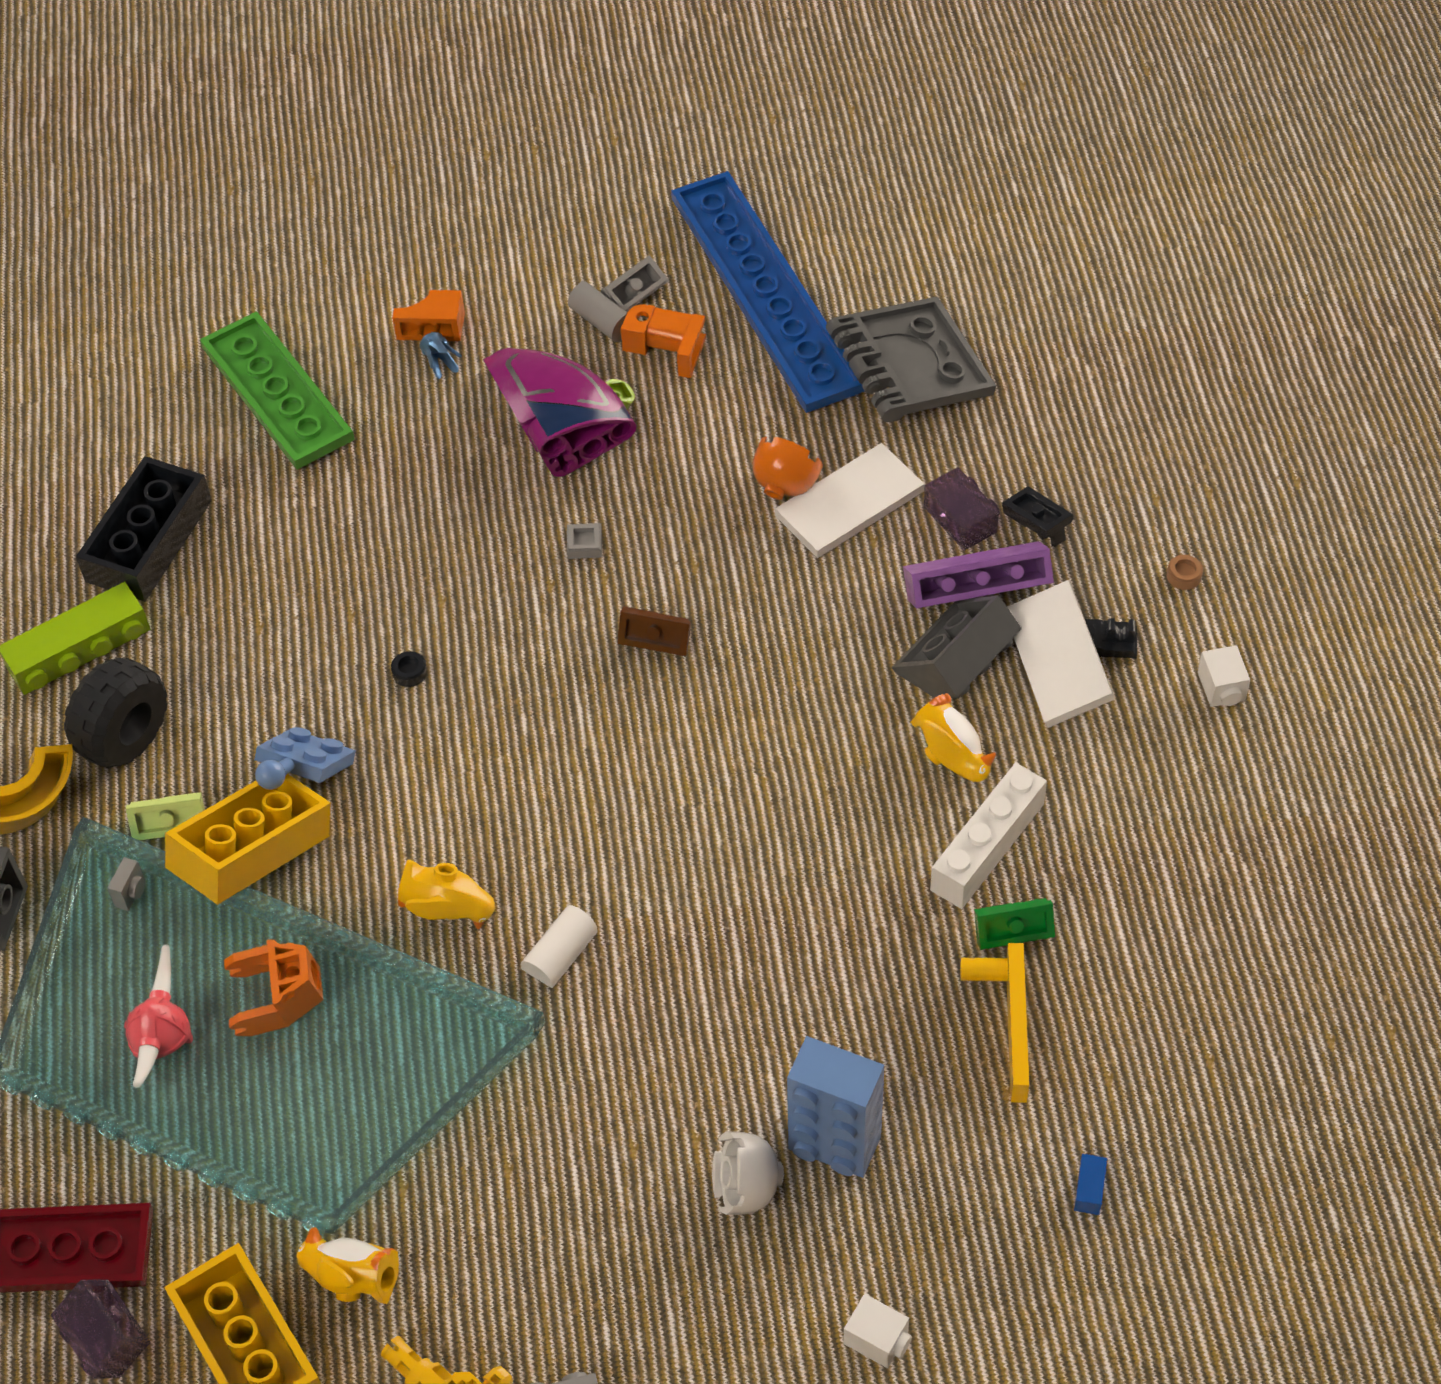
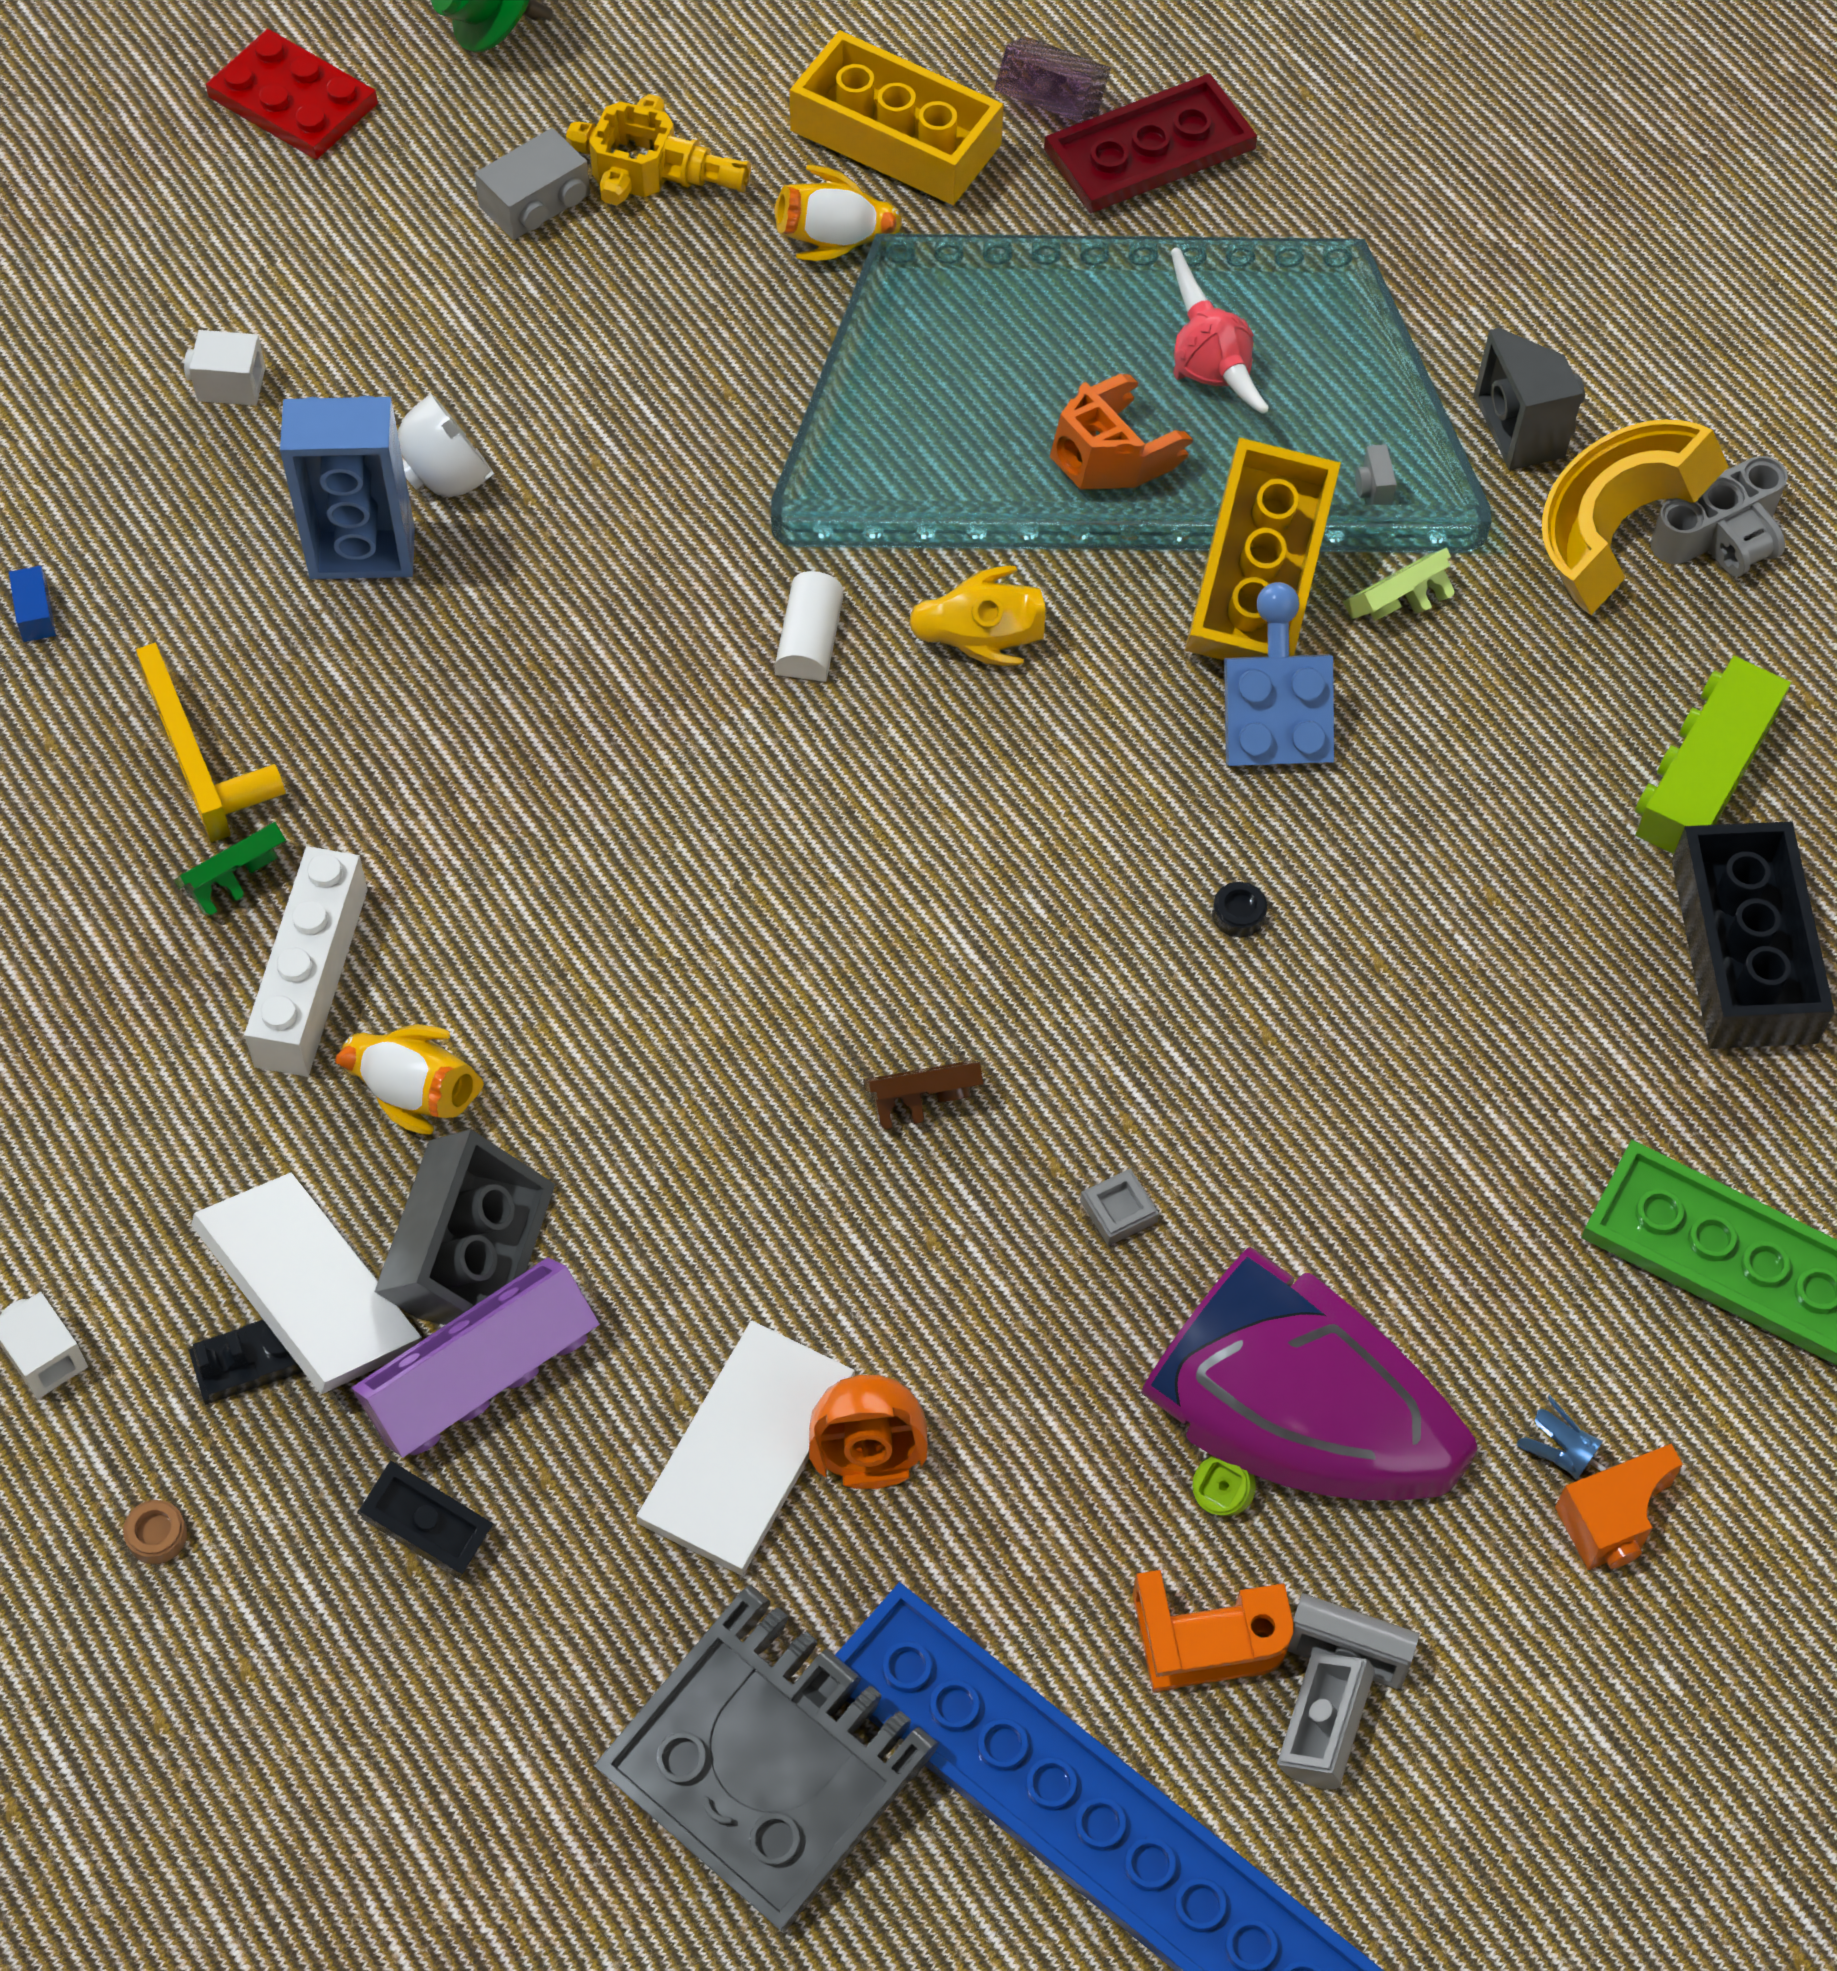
camera: 150 degrees right, 5 degrees up
black tyre [64,657,168,768] -> none
brick [923,467,1000,551] -> none

